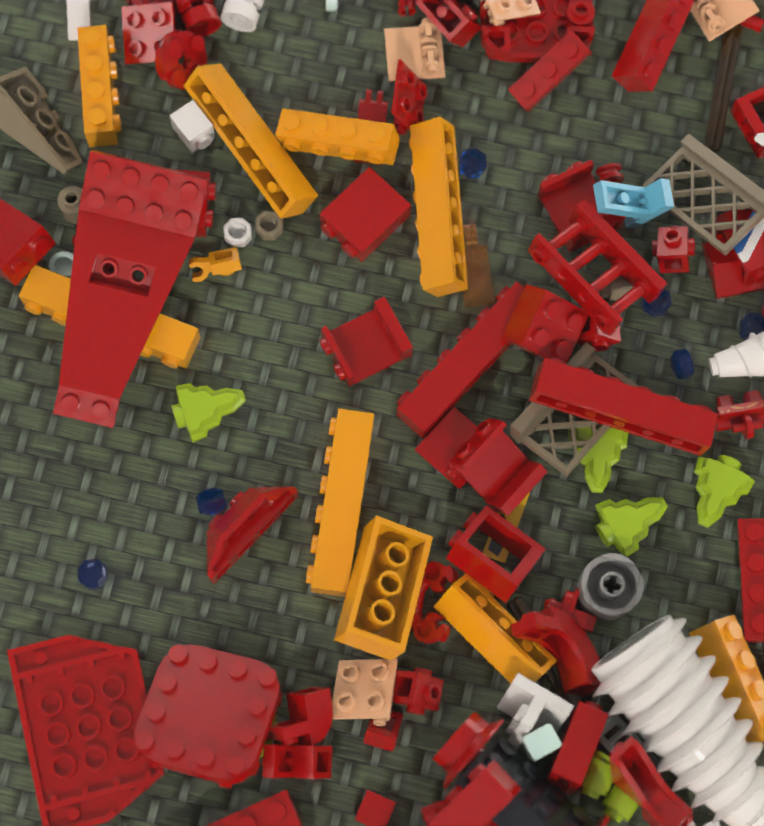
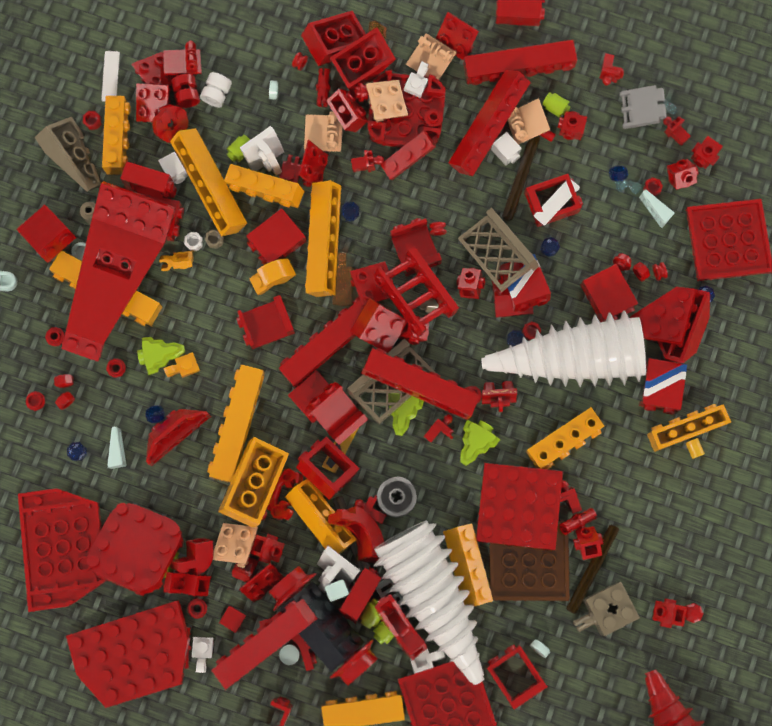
camera: 10 degrees right, 5 degrees up
medium azure bracket [593,178,674,229] -> none
lime rock [595,497,668,557] -> none
clear blue tile [641,289,672,317] -> none
clear blue tile [670,348,694,380] -> none
none -> red plate [26,391,45,411]
none -> red plate [45,327,65,346]
none -> red tile [54,374,74,388]
none -> red tile [55,392,75,410]
none -> red tile [83,111,102,130]
none -> red plate [106,358,126,378]
none -> light aqua slope [108,426,127,469]
none -> red window [120,161,177,199]
none -> light orange plate [164,352,200,378]
none -> red plate [187,599,207,619]
none -> lime brick [227,134,250,162]
none -> red hinge [239,563,284,603]
none -> white bracket [240,126,284,176]
none -> light orange brick [250,258,296,295]
none -> red hinge [350,261,394,306]
none -> red piece [351,150,384,172]
none -> red piece [424,414,454,442]
none -> white brick [491,132,521,165]

